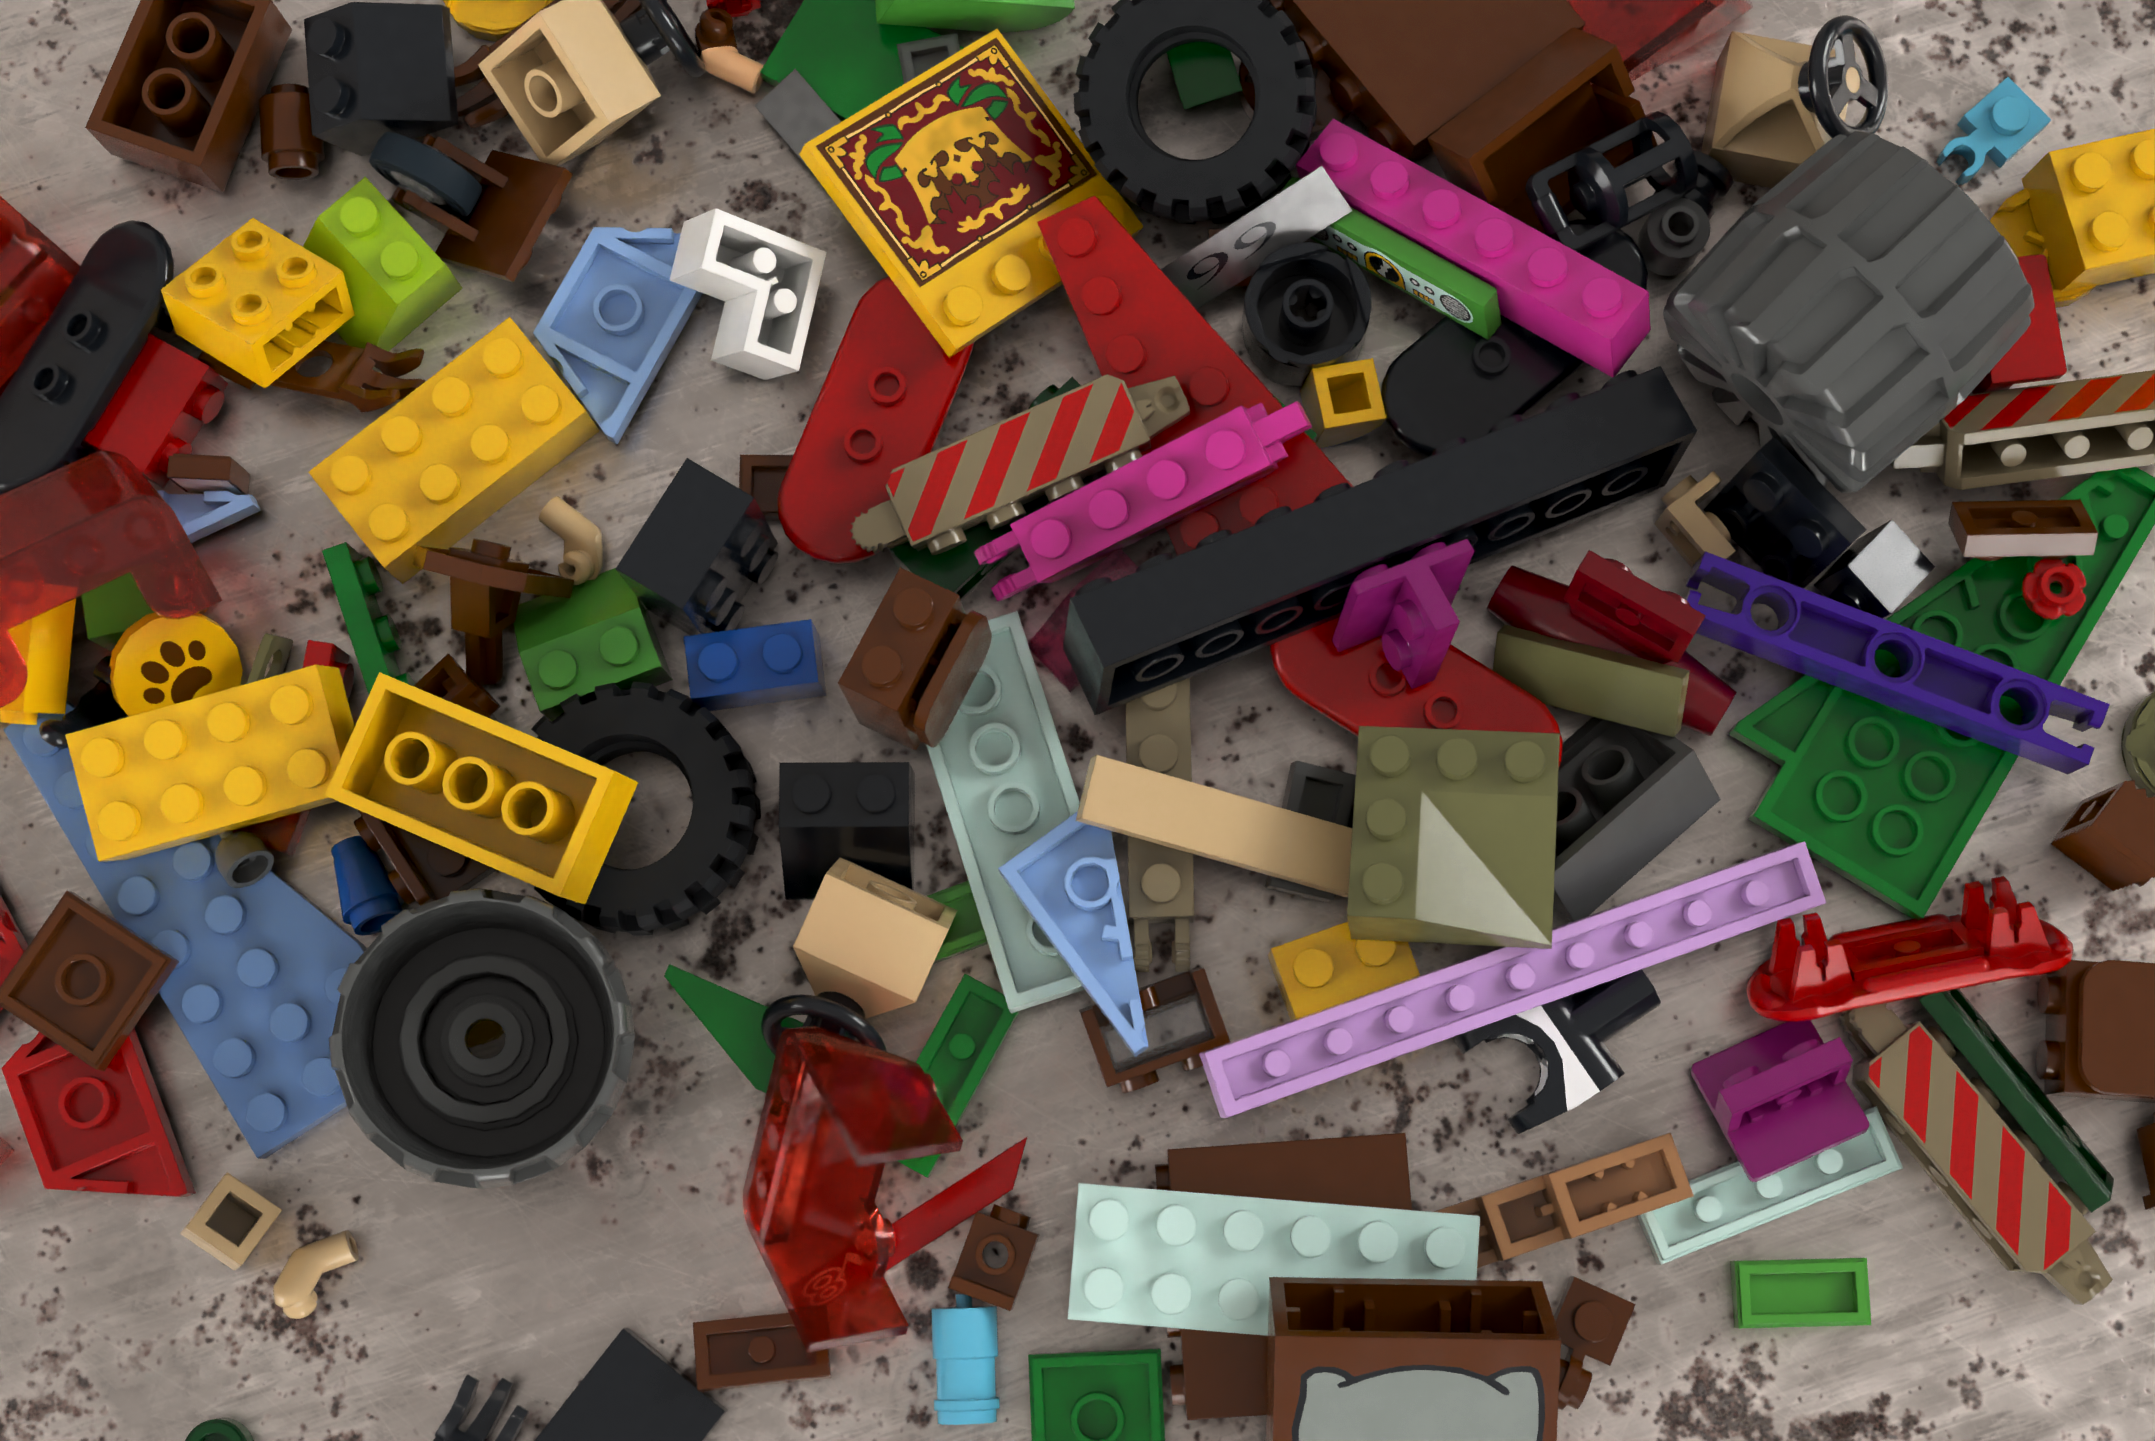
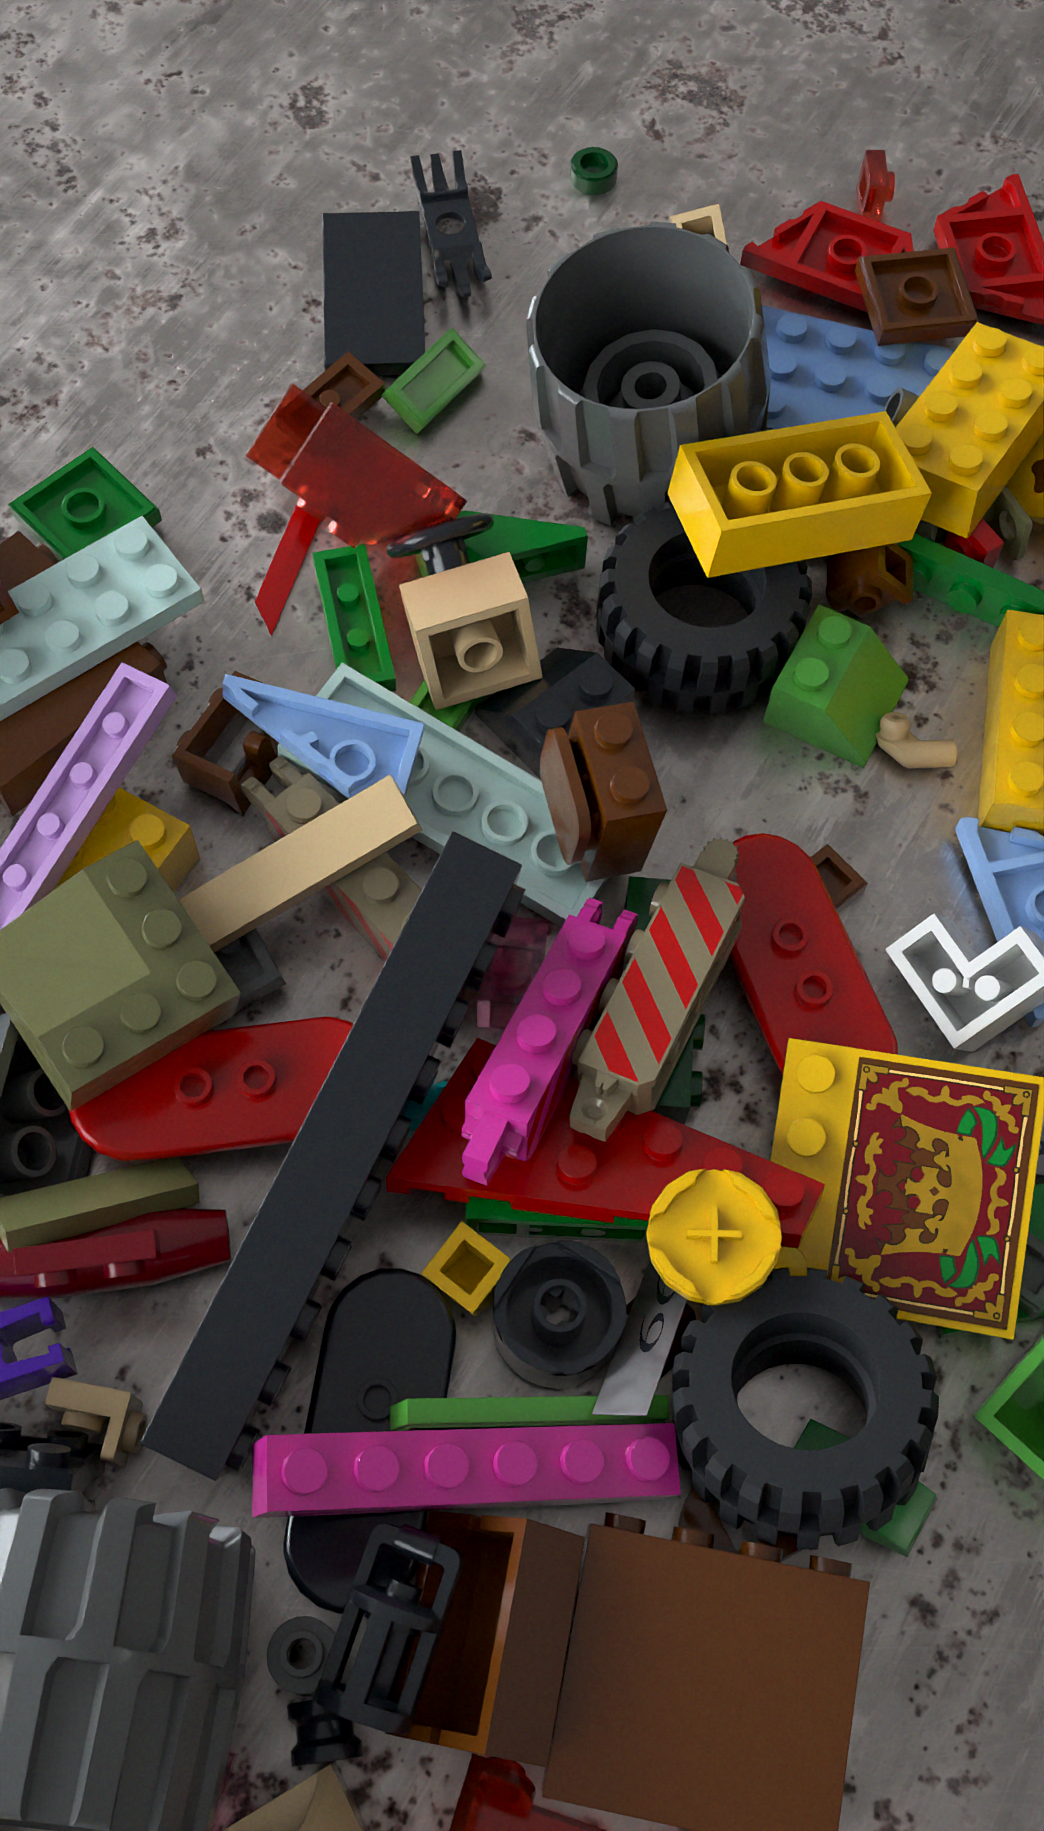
camera: 130 degrees right, 15 degrees down
reddish brown piece [413,539,574,686] -> none
black brick [616,458,778,635] -> none
blue brick [684,619,827,711] -> none
medium azure piece [932,1294,1000,1425] -> none
reddish brown brick [948,1204,1040,1311] -> none
magenta bracket [1332,539,1474,689] -> none
none -> bright green tile [381,327,487,434]
none -> yellow tile [646,1169,782,1306]

